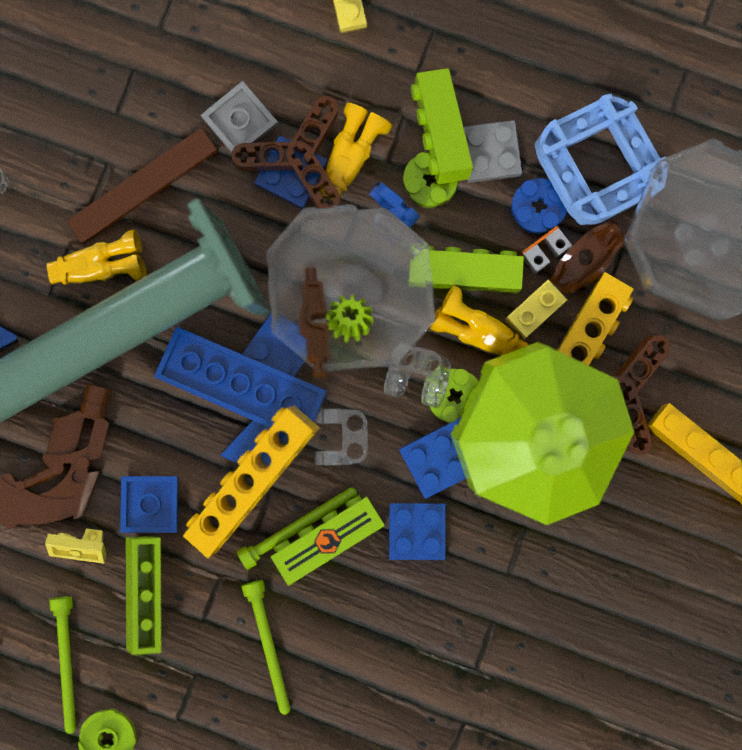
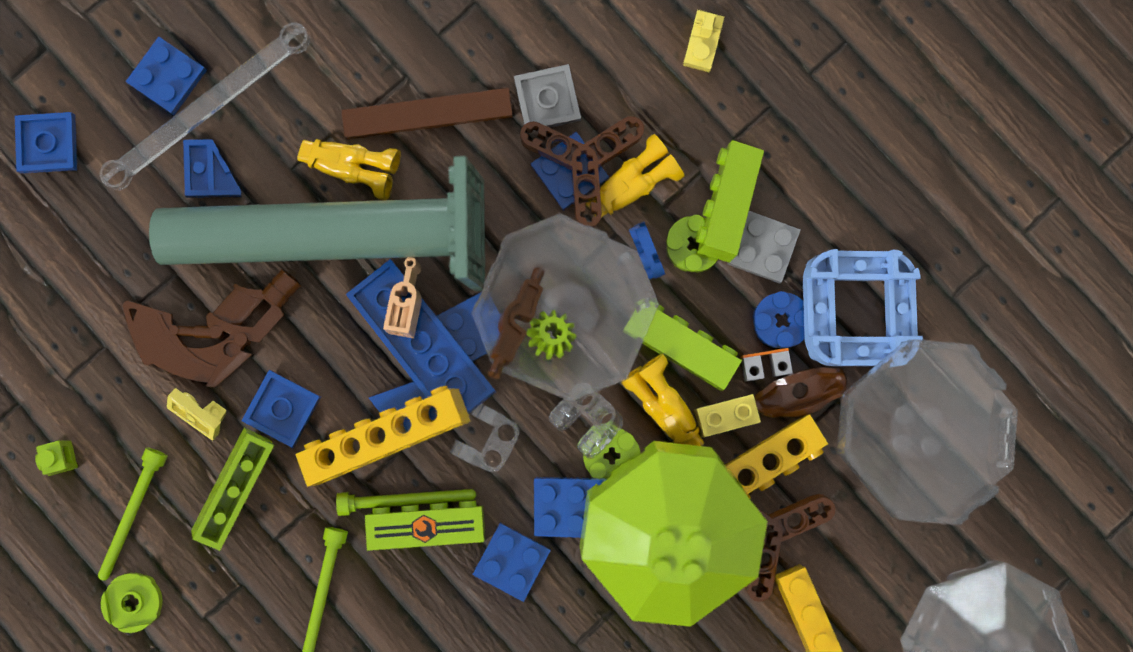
camera: 25 degrees right, 0 degrees up
none -> light nougat piece [383,257,422,338]

